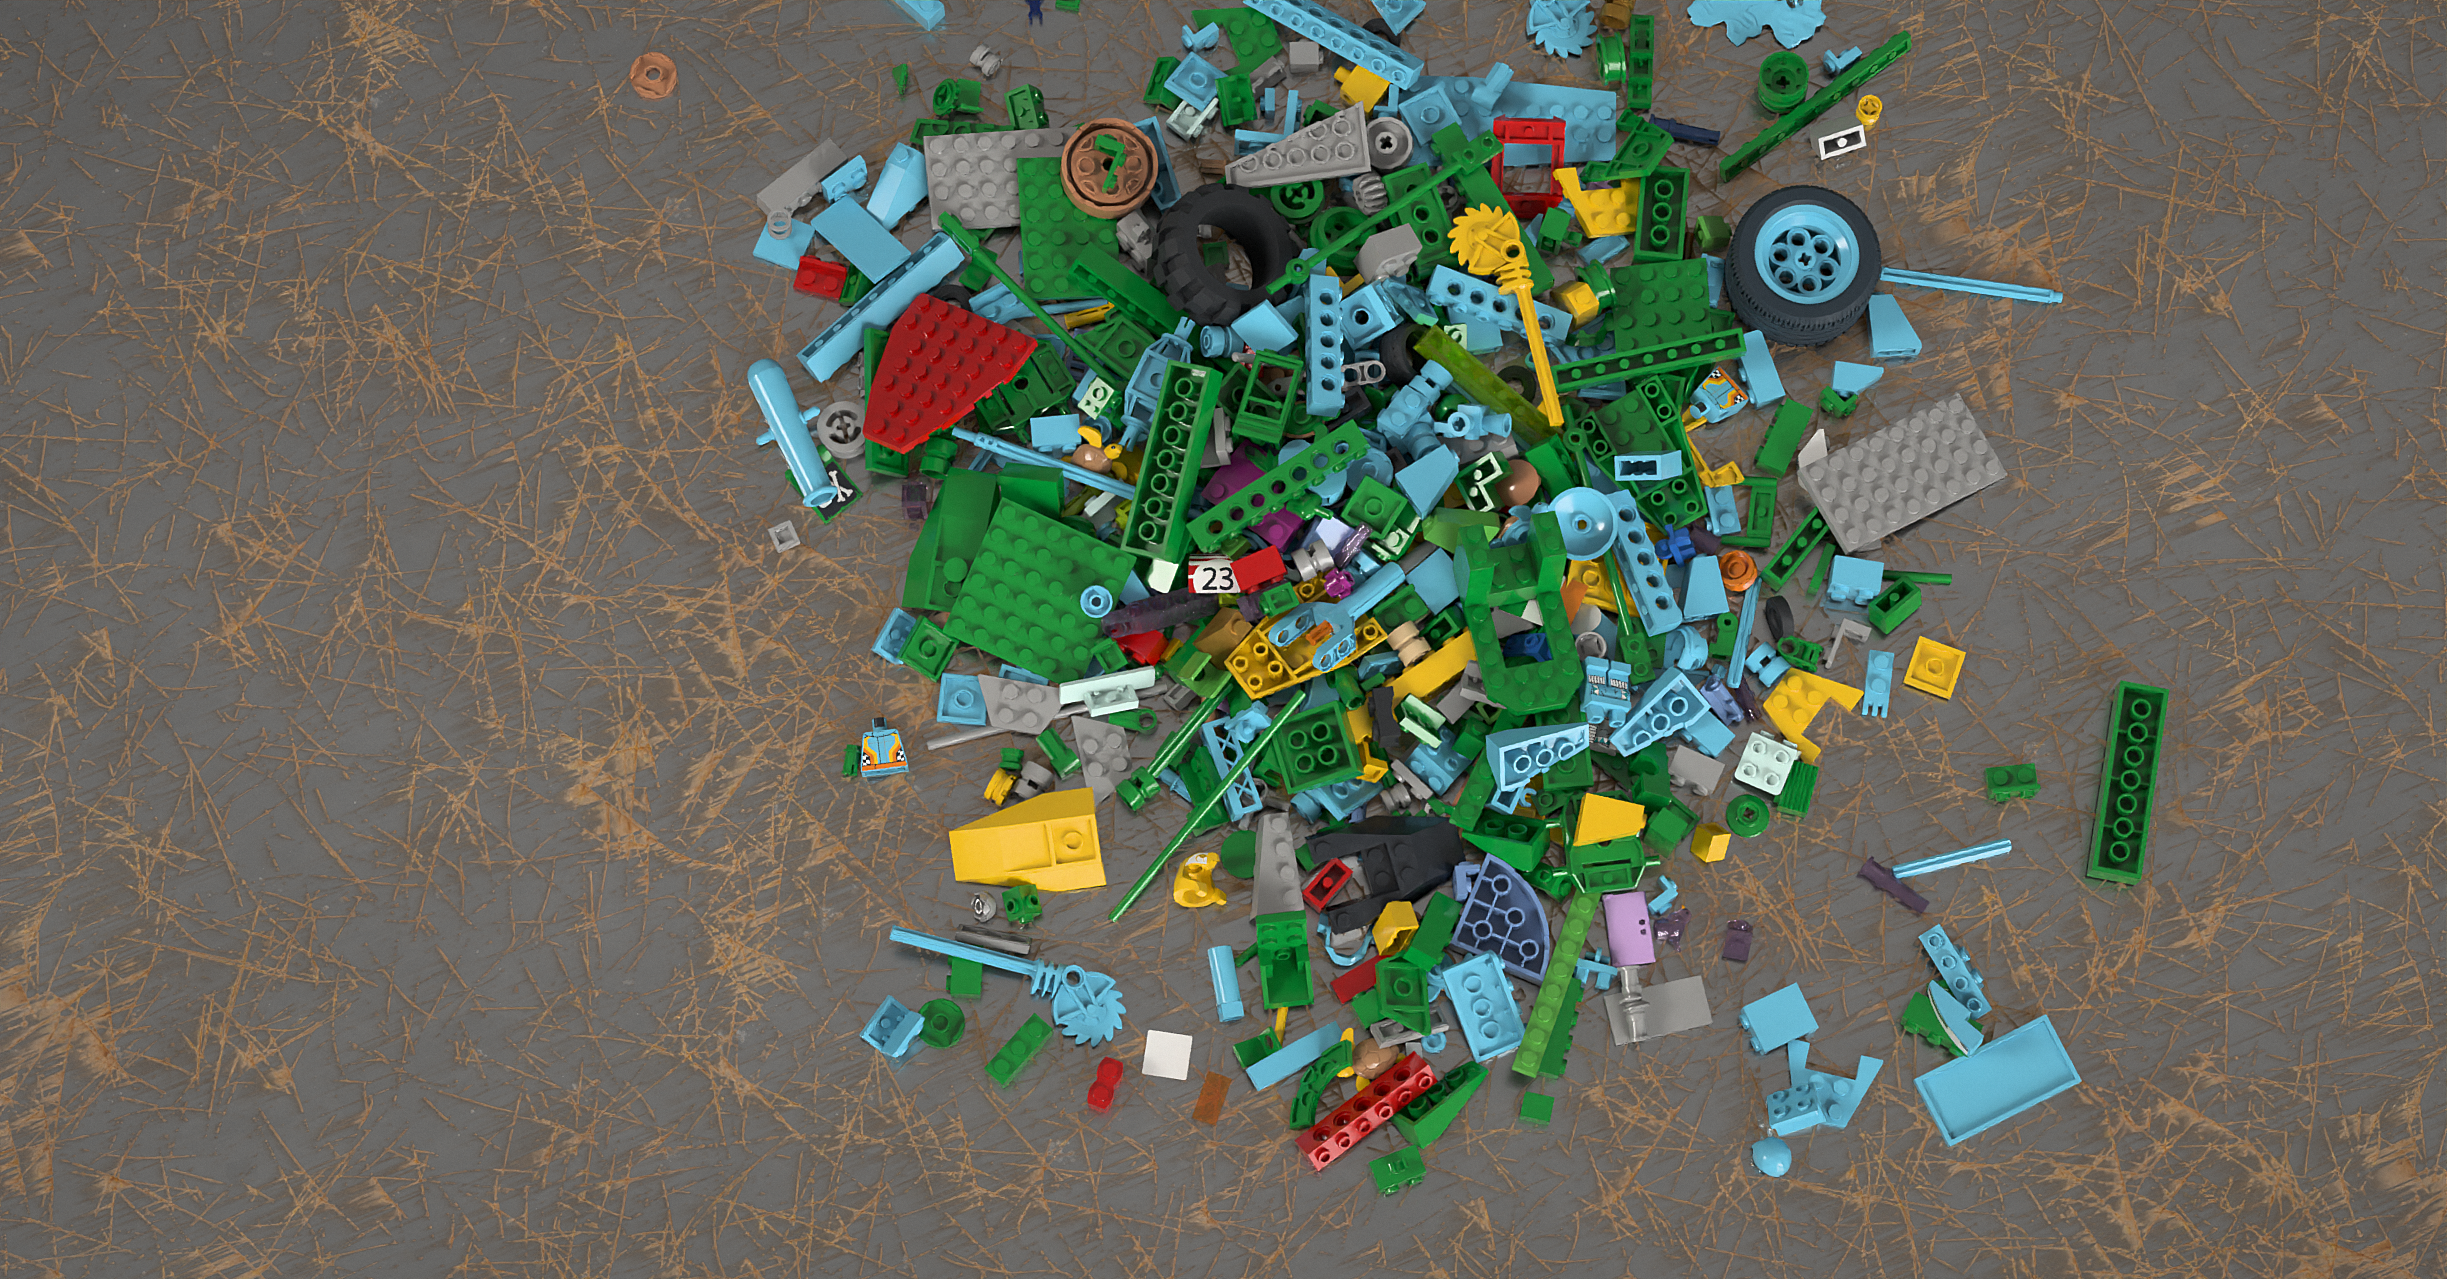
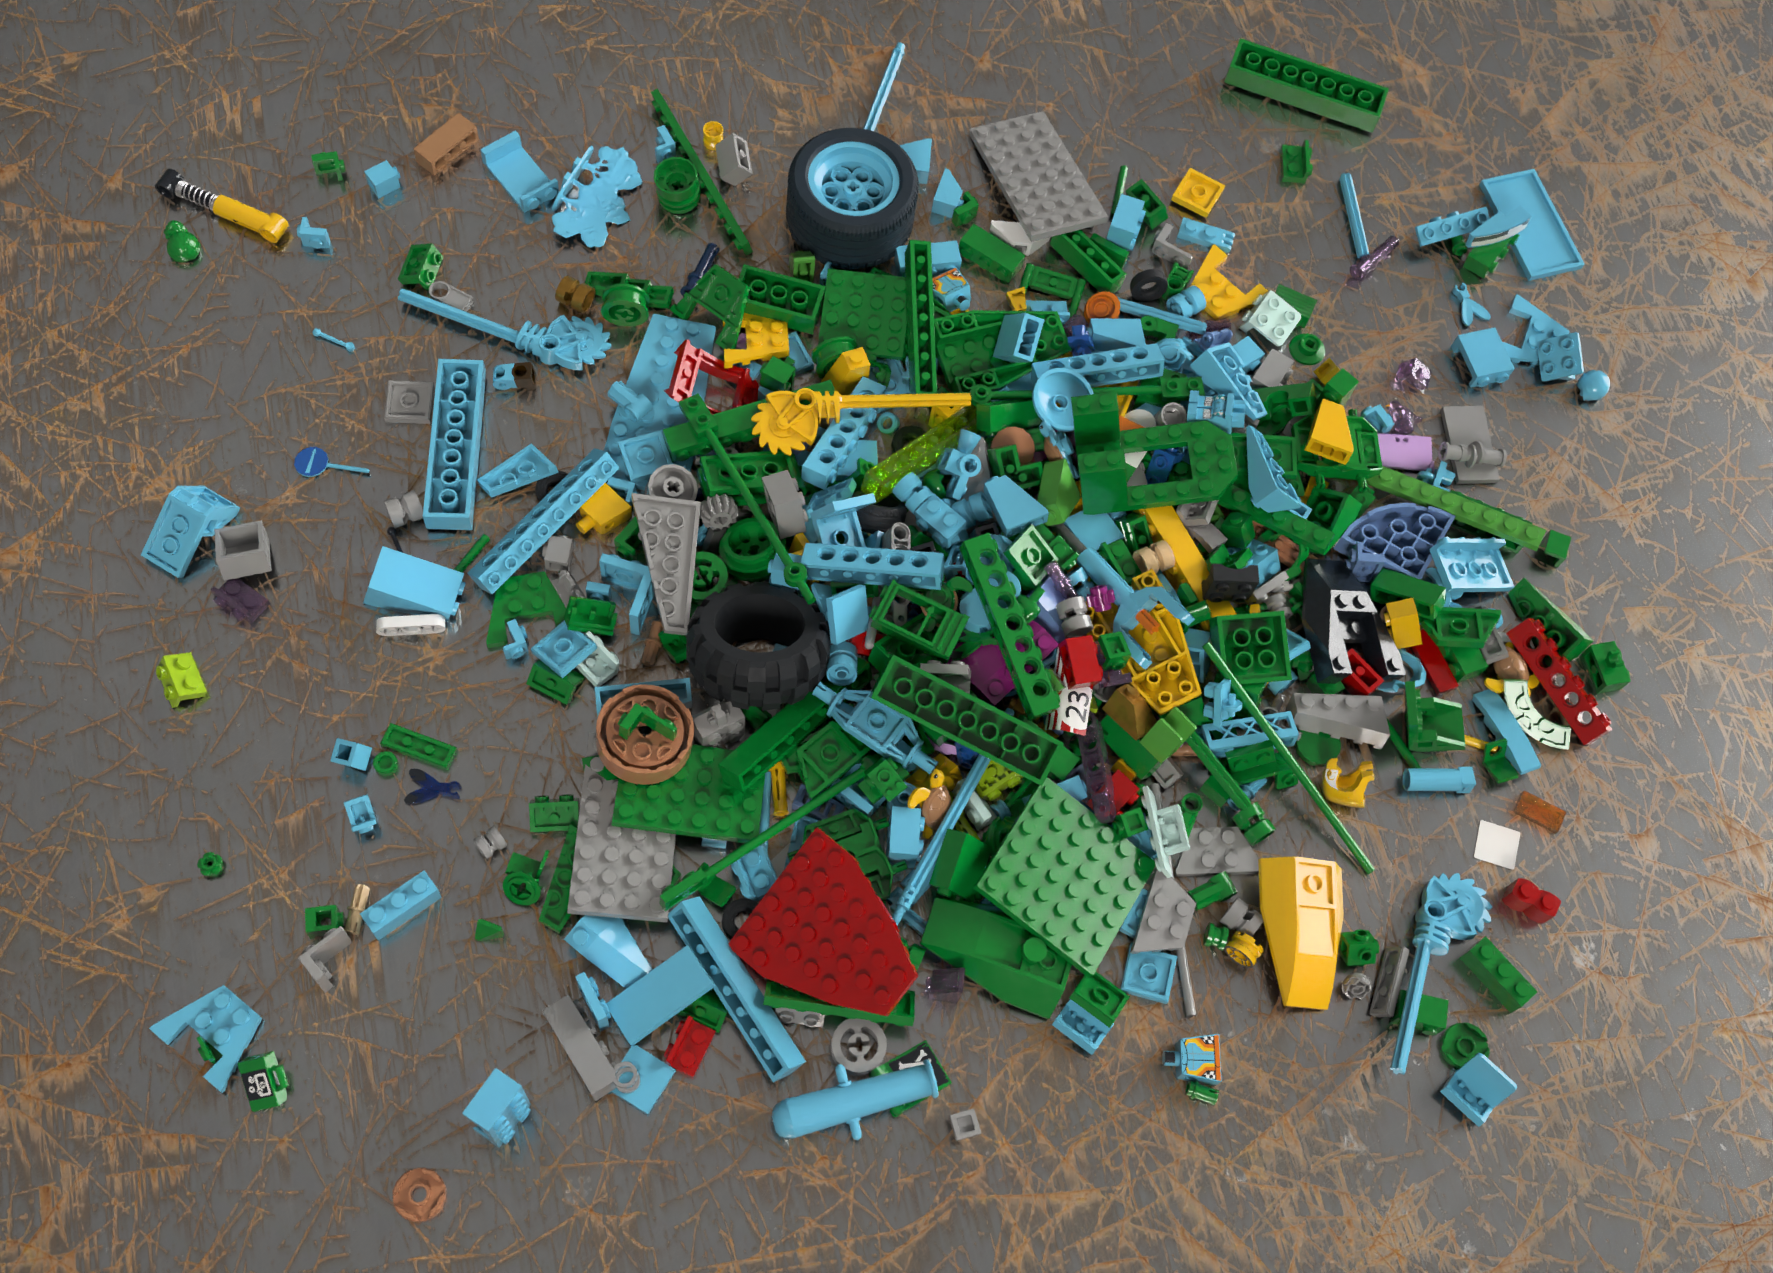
camera: 90 degrees left, 10 degrees down
medium azure wheel [1080,585,1113,618] -> none
none -> medium azure piece [462,1068,531,1148]
none -> medium azure piece [1452,283,1491,327]

